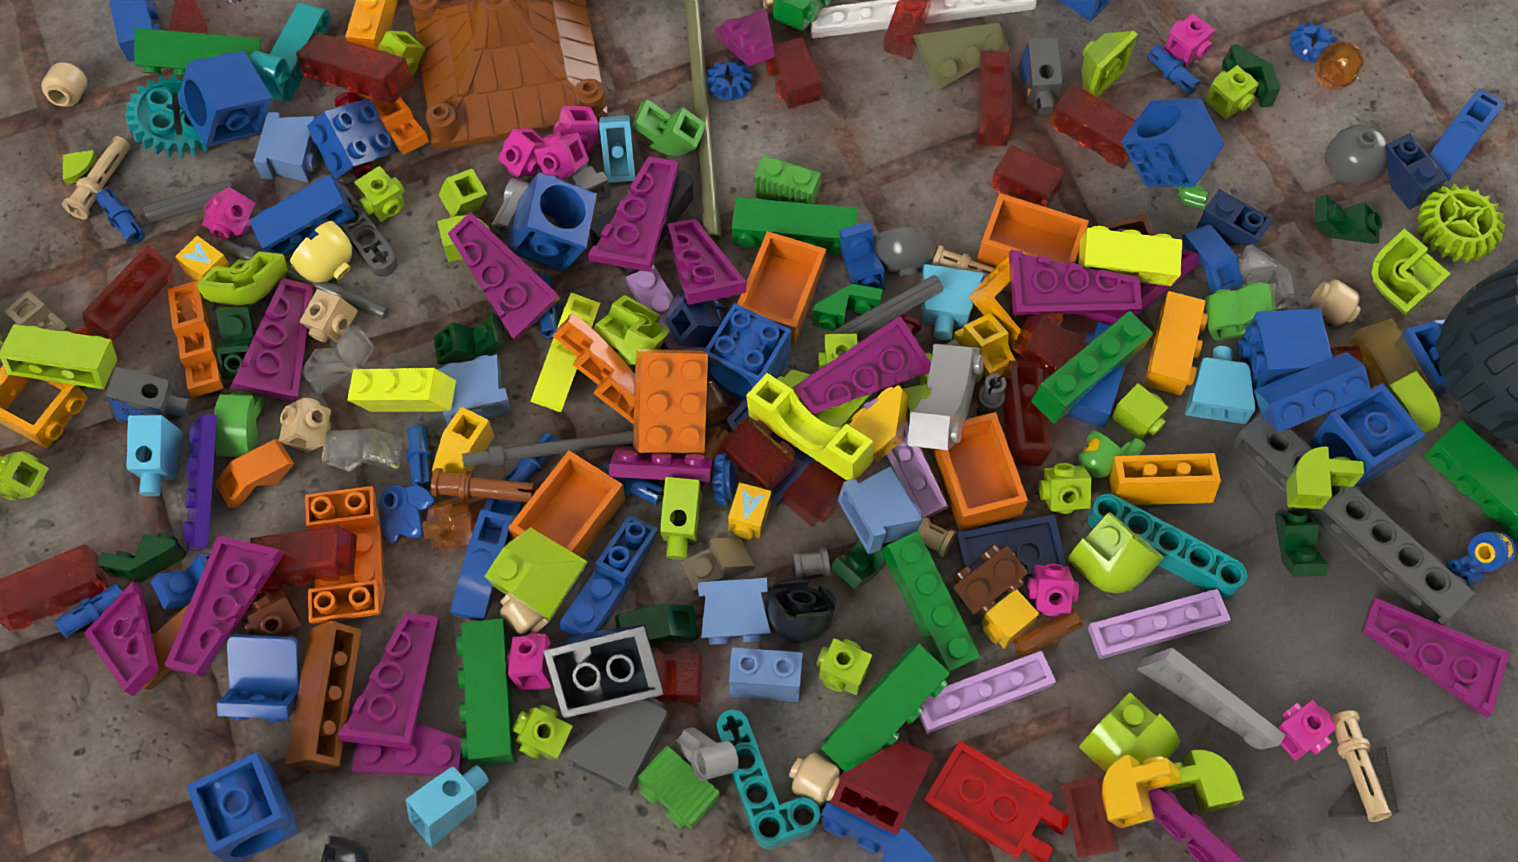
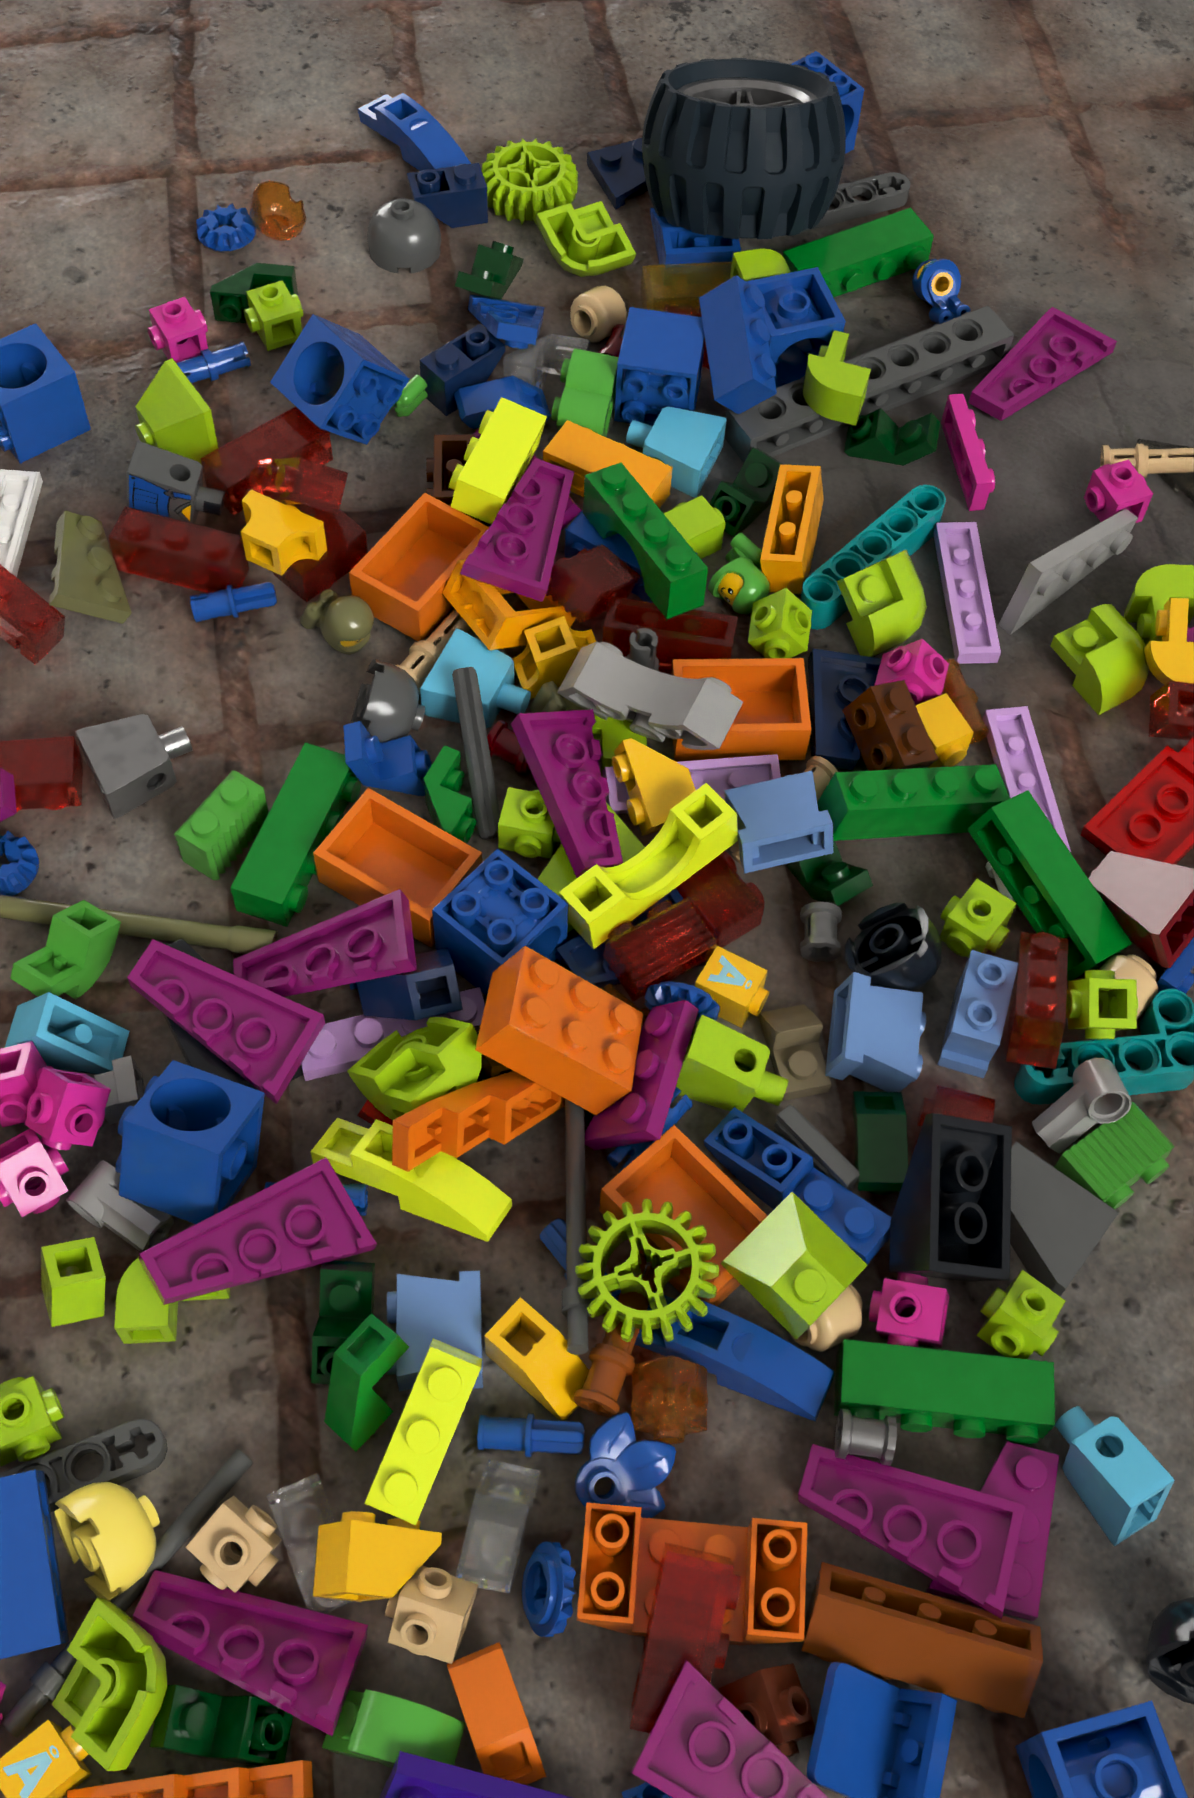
camera: 80 degrees left, 5 degrees down
none -> flat silver torso [75,714,193,819]
none -> blue axle [190,582,277,623]
none -> yellow brick [241,489,327,576]
none -> clear red brick [248,458,348,515]
none -> olive piece [300,589,374,655]
none -> yellow slope [313,1511,442,1602]
none -> green slope [324,1313,409,1452]
none -> blue wing [468,295,545,349]
none -> blue gear [522,1542,577,1637]
none -> lime gear [575,1198,719,1345]
none -> dark green slope [709,447,784,537]
none -> dark grey tile [773,1104,860,1192]
none -> flat silver bush [835,1409,897,1466]
none -> dark pink plate [941,394,995,511]
none -> clear red brick [1006,932,1068,1069]
none -> lime brick [1062,970,1138,1039]

